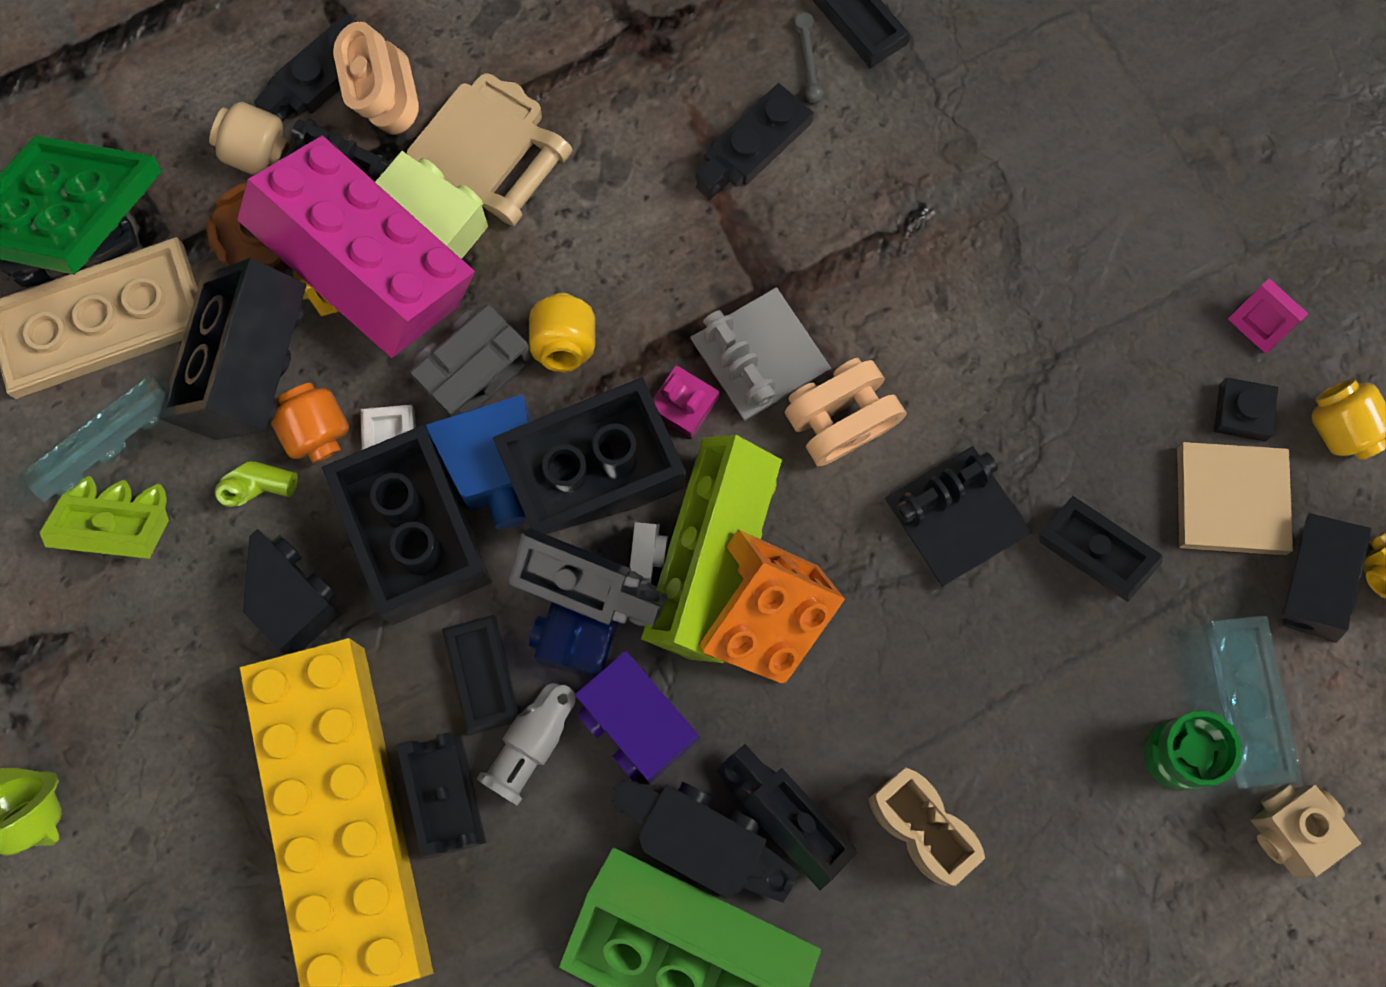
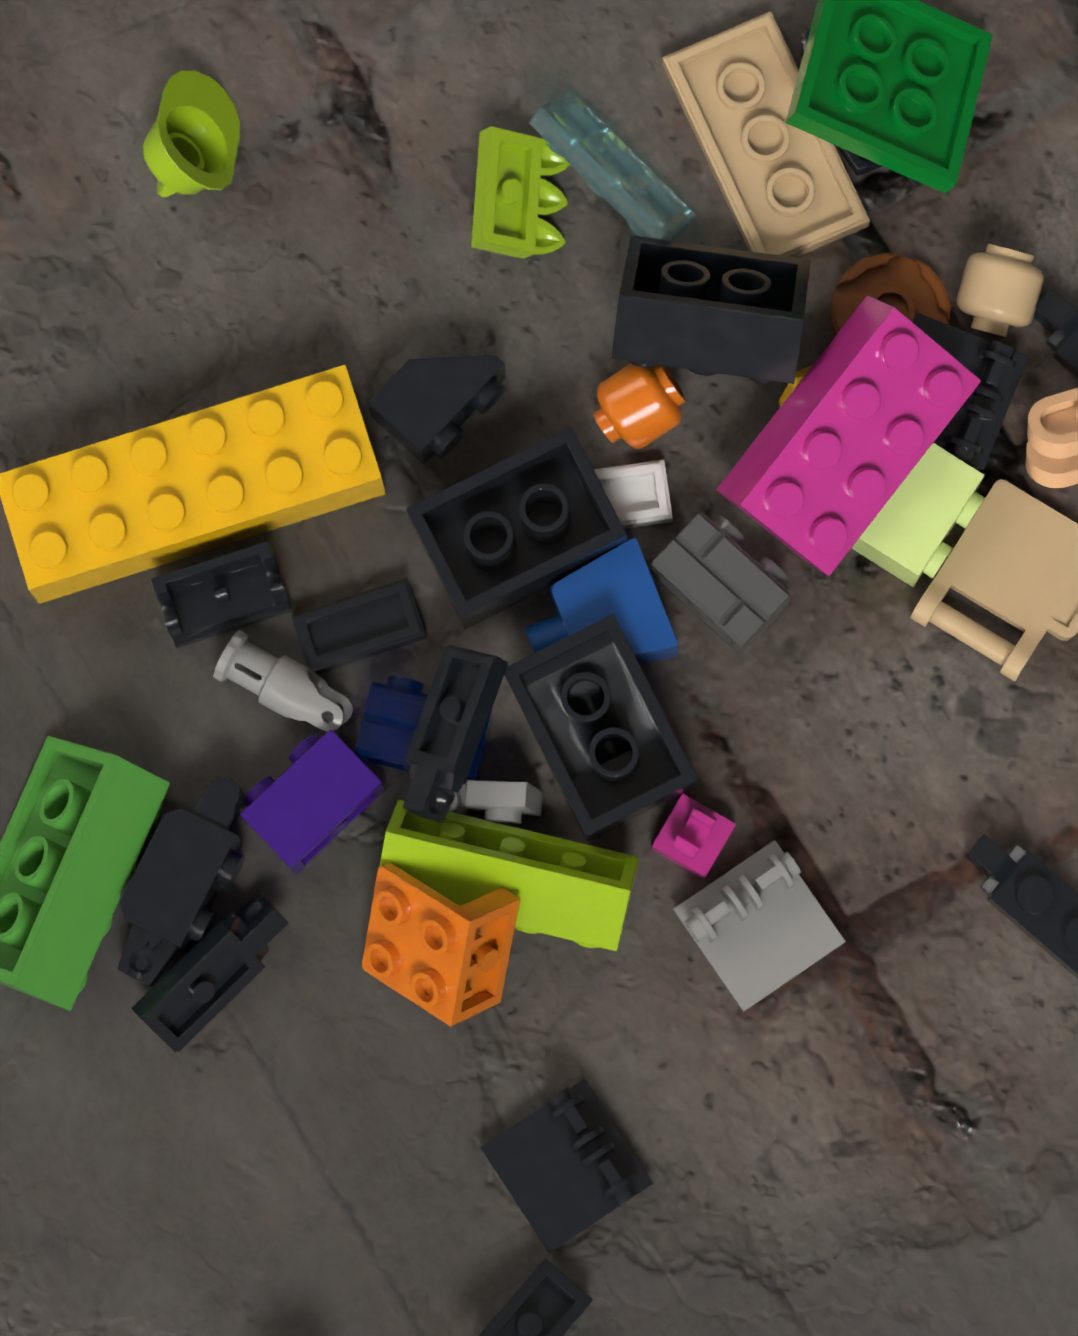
camera: 90 degrees right, 5 degrees up
lime arm [215,461,298,507] -> none
yellow head [528,293,595,372] -> none
light nougat brick [784,358,907,466] -> none
tan brick [868,768,985,886] -> none

